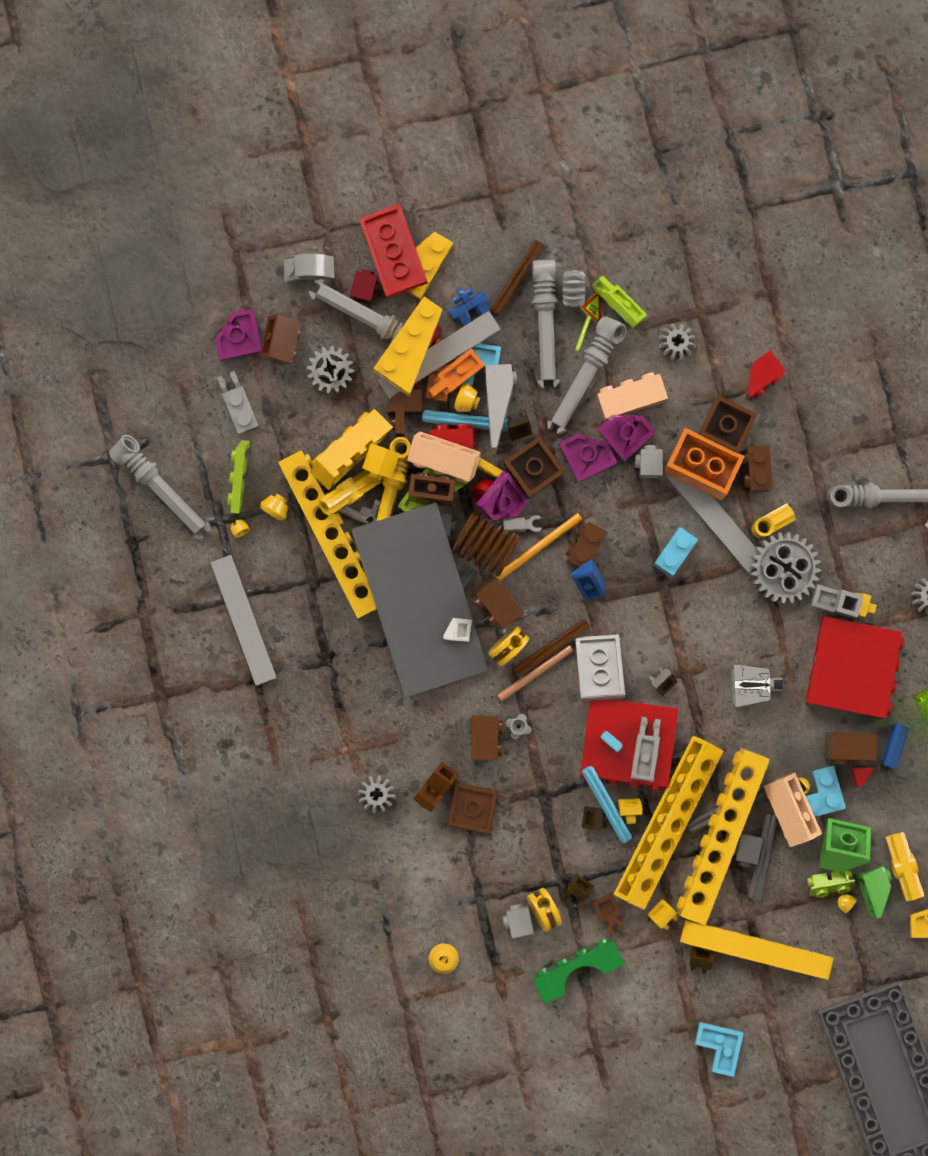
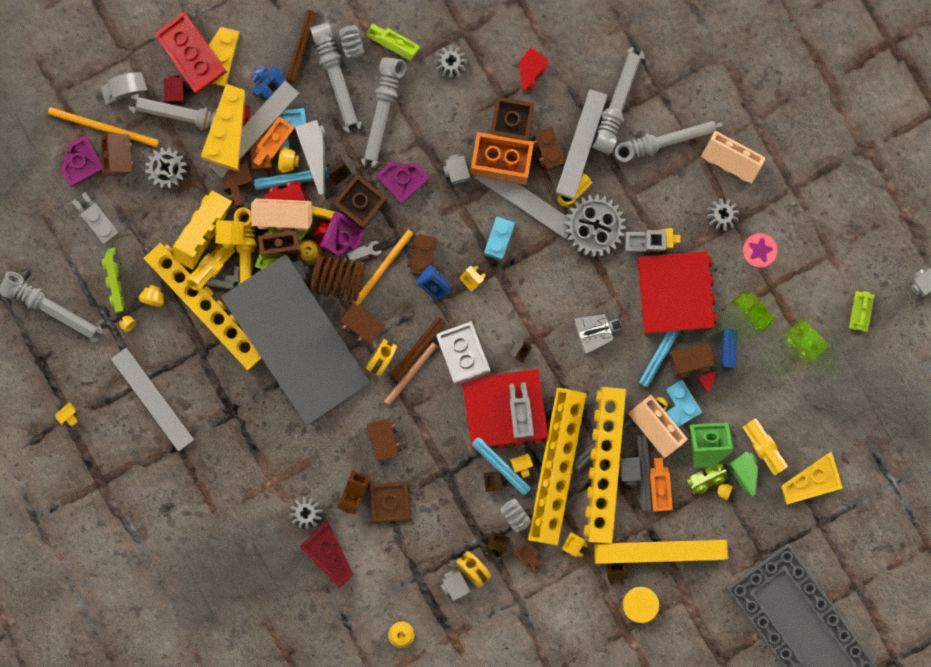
camera: 15 degrees left, 0 degrees up
white slope [443,618,472,642] -> none
light grey plate [506,714,531,739] -> none
green arch [532,937,625,1004] -> none
piece [575,293,601,351] -> none
light nougat brick [596,372,668,421] -> none
magenta plate [597,415,656,462] -> none
medium azure tile [600,731,622,752] -> none
medium azure plate [694,1022,744,1077] -> none
none -> light orange piece [48,107,159,148]
none -> yellow tile [55,402,78,426]
none -> yellow cone [296,239,322,265]
none -> dark red wing [299,520,354,588]
none -> yellow tile [459,266,485,292]
none -> light grey gear [501,499,531,532]
none -> light grey tile [555,89,607,200]
none -> light grey piece [591,47,644,155]
none -> yellow head [622,587,659,623]
none -> medium azure axle [639,331,680,387]
none -> orange hinge [650,458,673,512]

